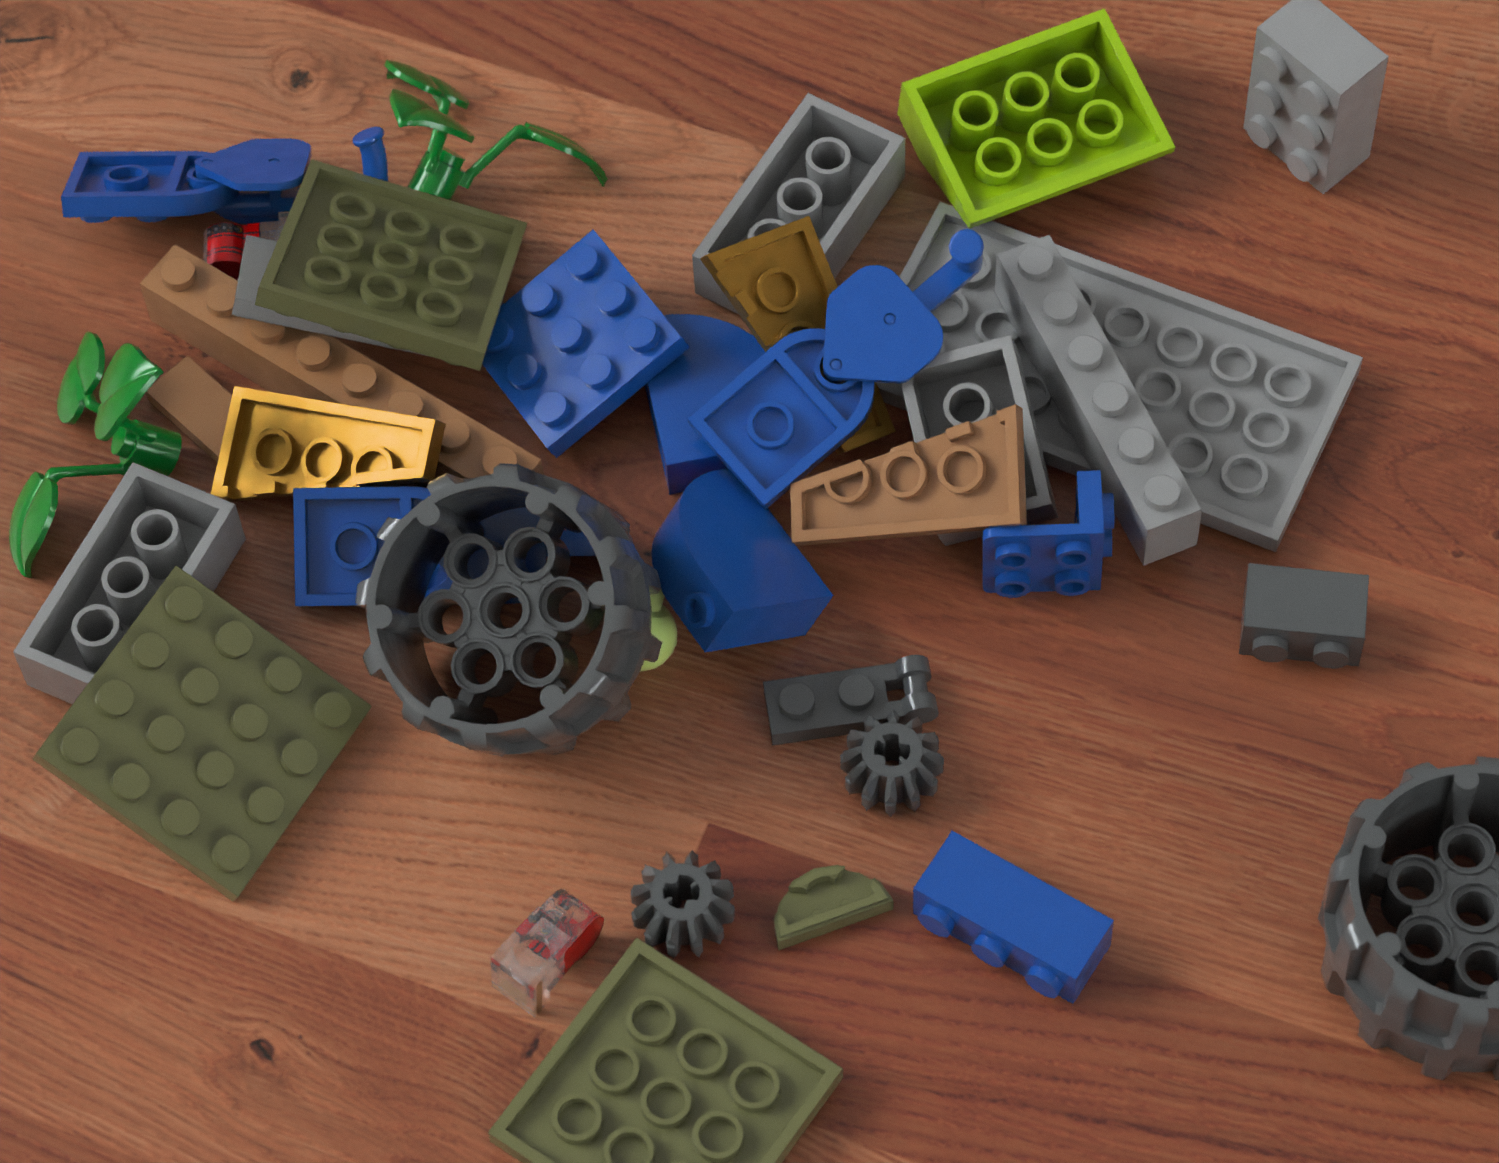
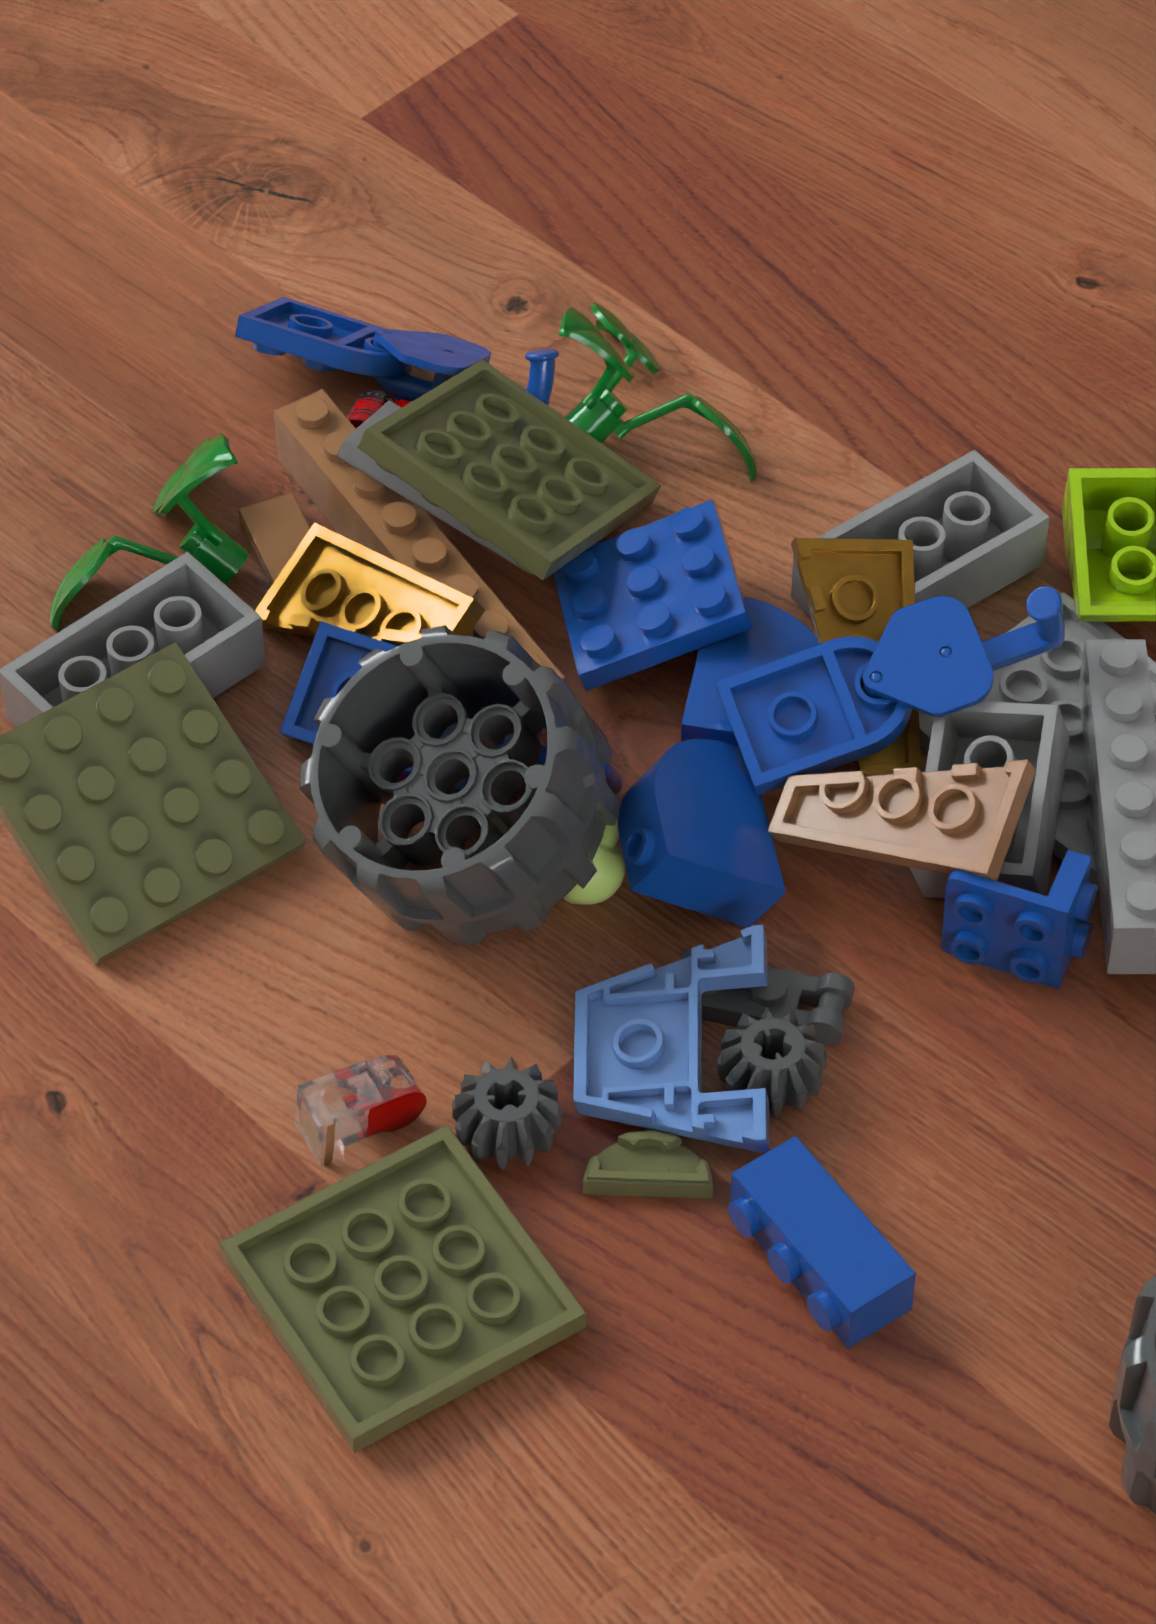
camera: 20 degrees right, 10 degrees down
none -> medium blue wing [573,924,770,1153]

